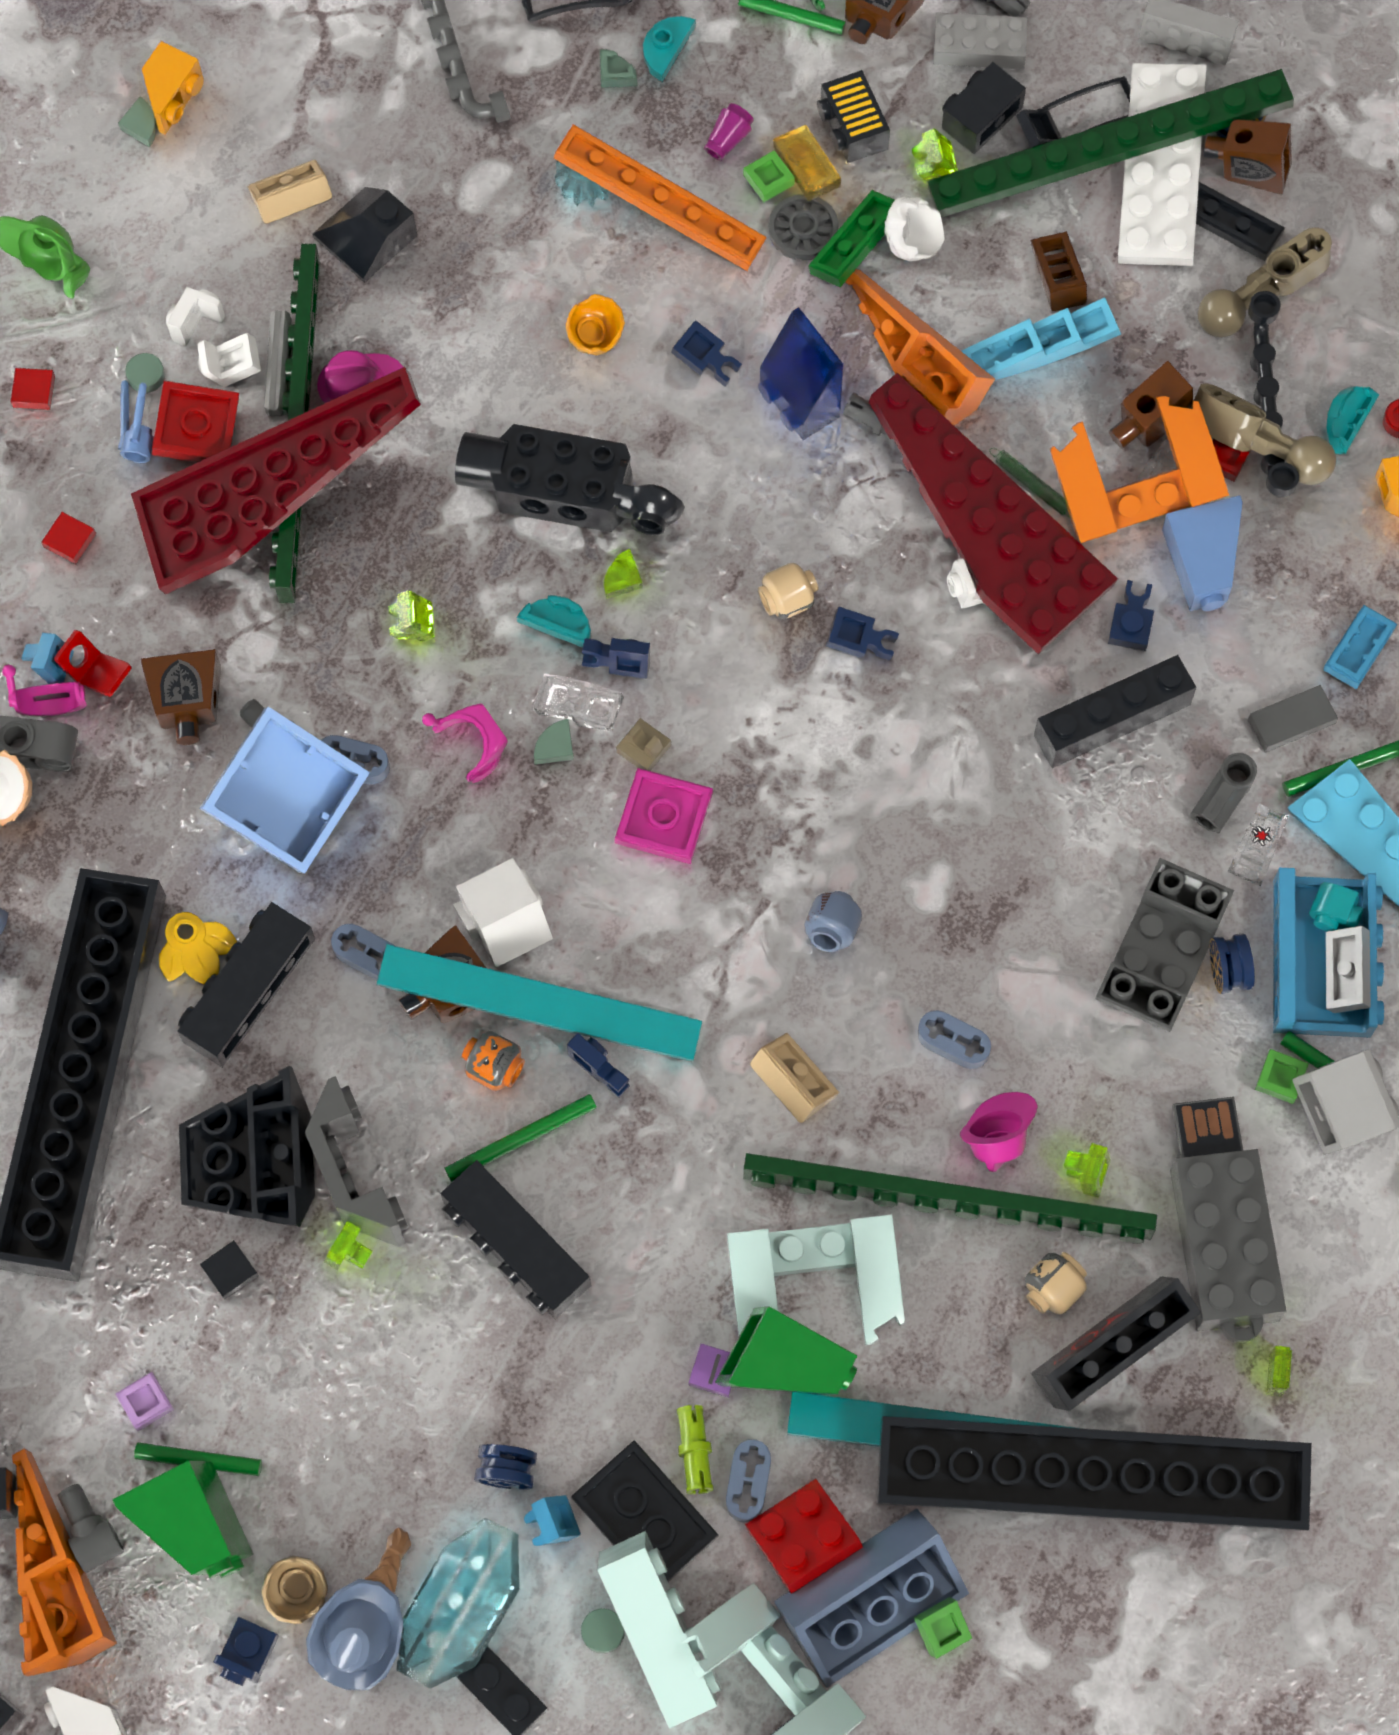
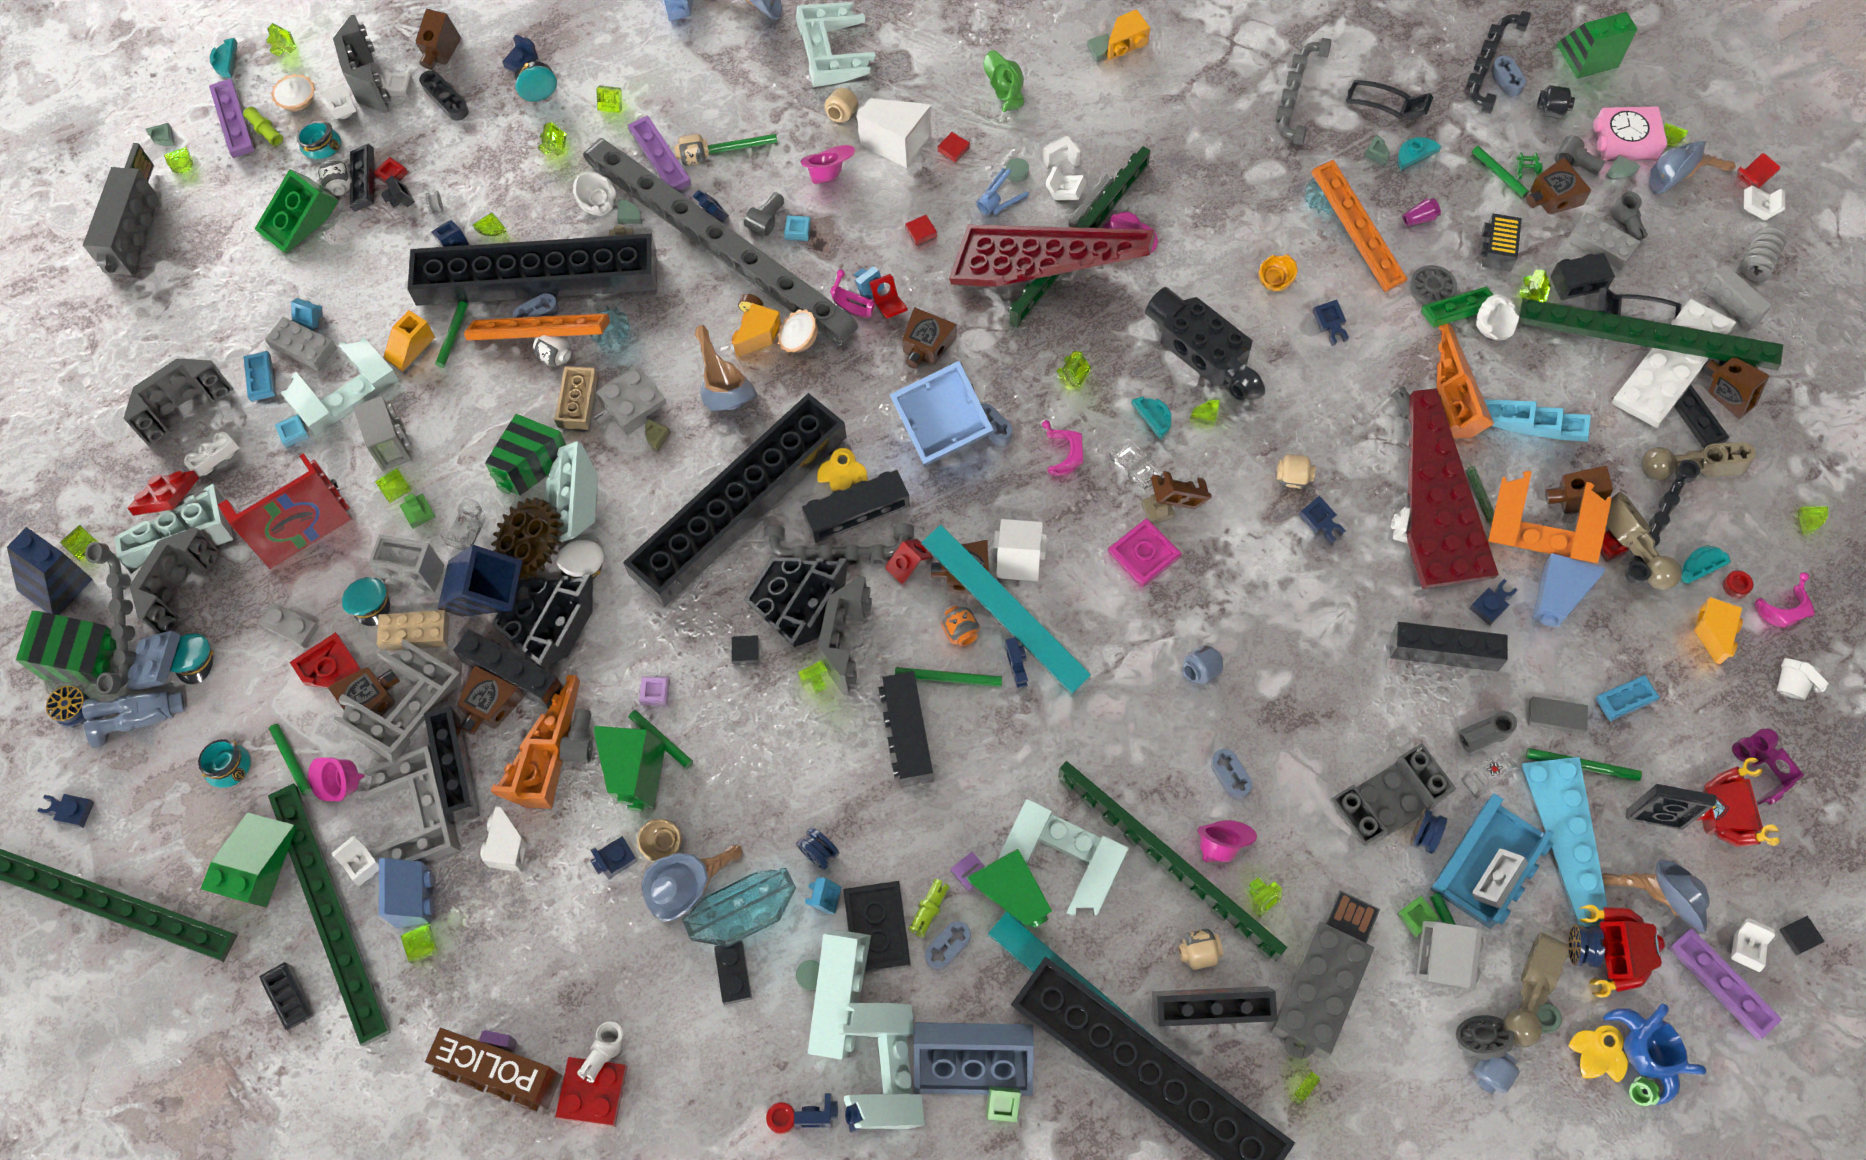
camera: 35 degrees right, 5 degrees down
red plate [152,381,239,462] -> none
tan slope [248,160,332,223] -> none
black slope [312,187,418,283] -> none
sand blue beam [331,924,395,980] -> none
sand green tile [534,719,574,765] -> none
dark blue plate [582,638,650,679] -> none
bright green plate [743,150,795,202] -> none
red plate [745,1479,863,1594] -> none
tan slope [750,1033,840,1123] -> none
clear blue slope [758,307,843,440] -> none
clear yellow plate [773,125,841,201] -> none
reddish brown slope [1031,231,1087,311] -> none
teal plate [1309,882,1364,932] -> none
none -> dark grey bar [764,523,914,565]
none -> red bracket [885,539,934,584]
none -> reddish brown hinge [1151,471,1212,509]

